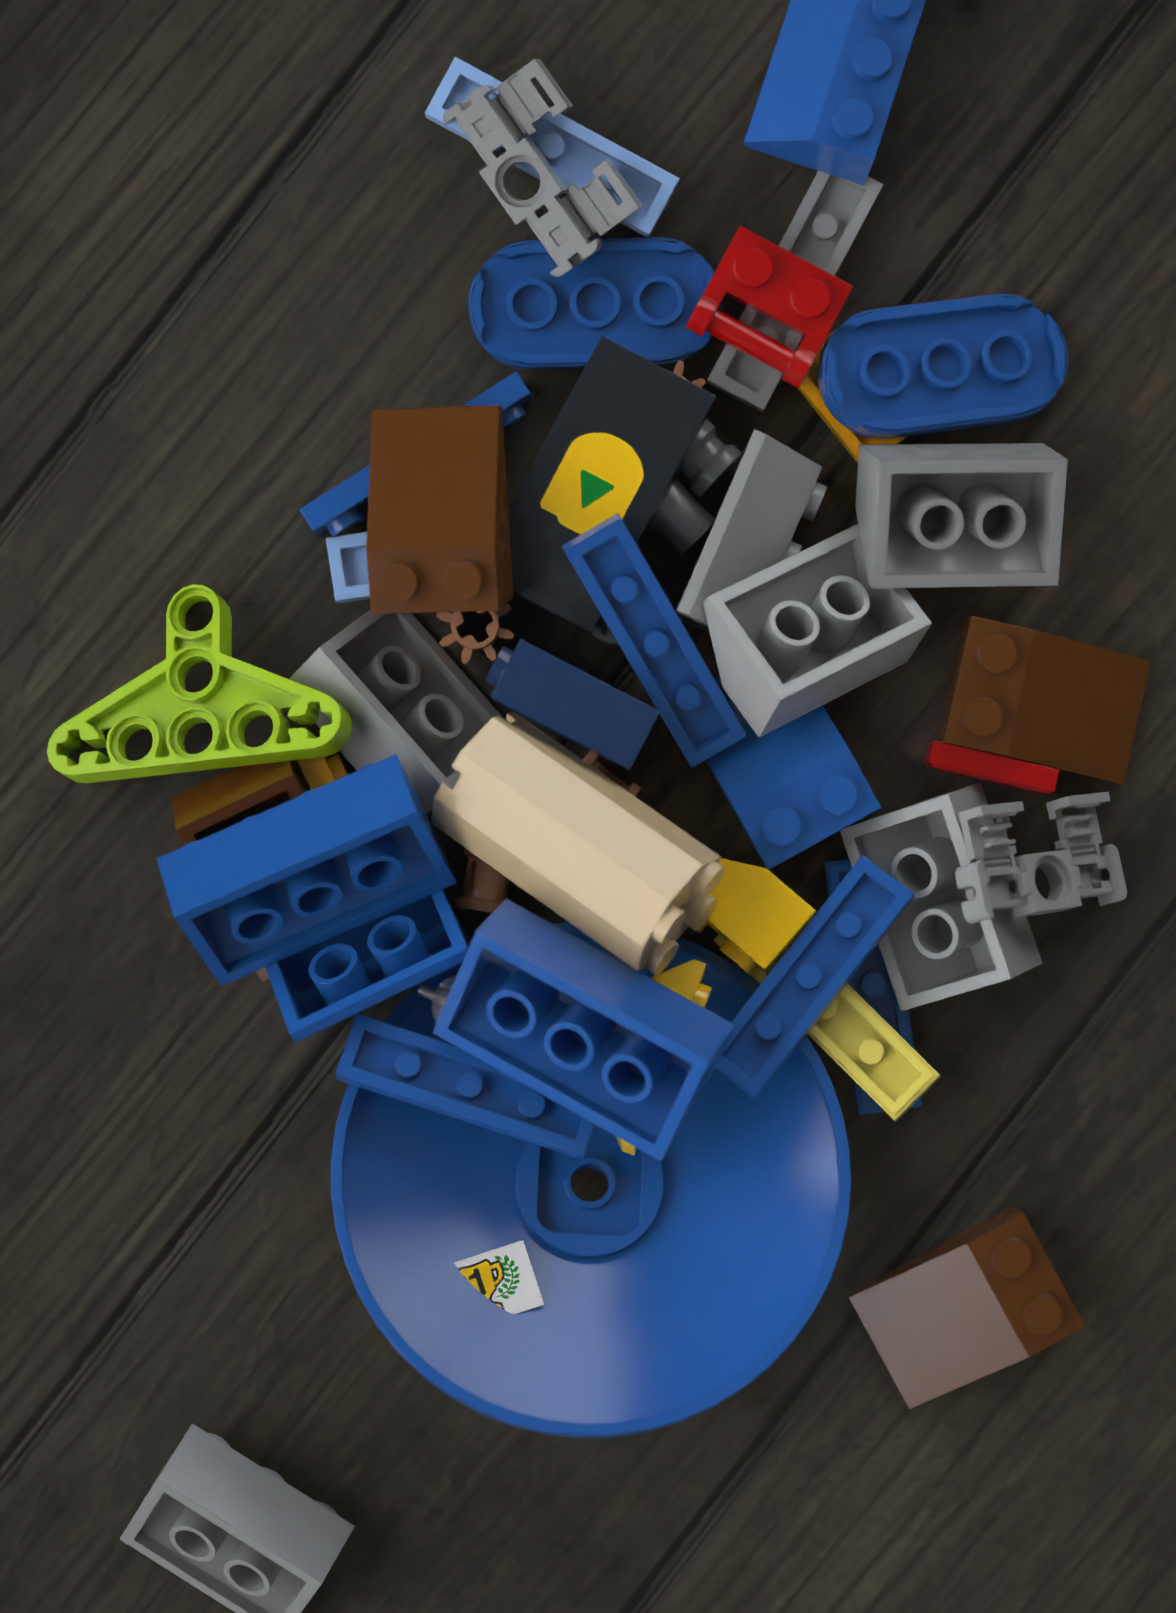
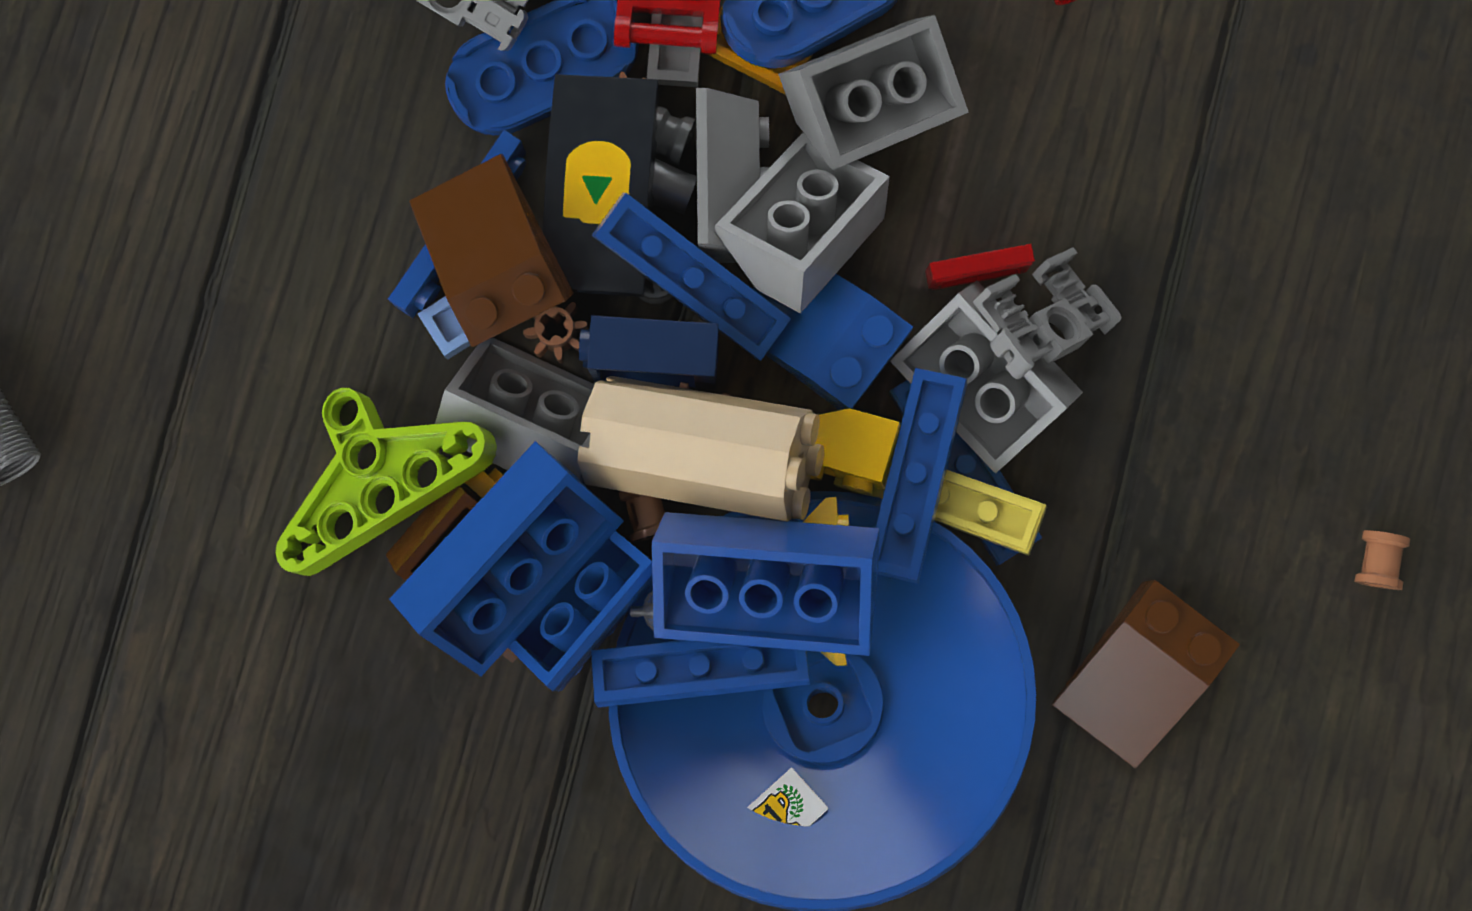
camera: 25 degrees left, 5 degrees down
reddish brown slope [937,616,1151,785] -> none

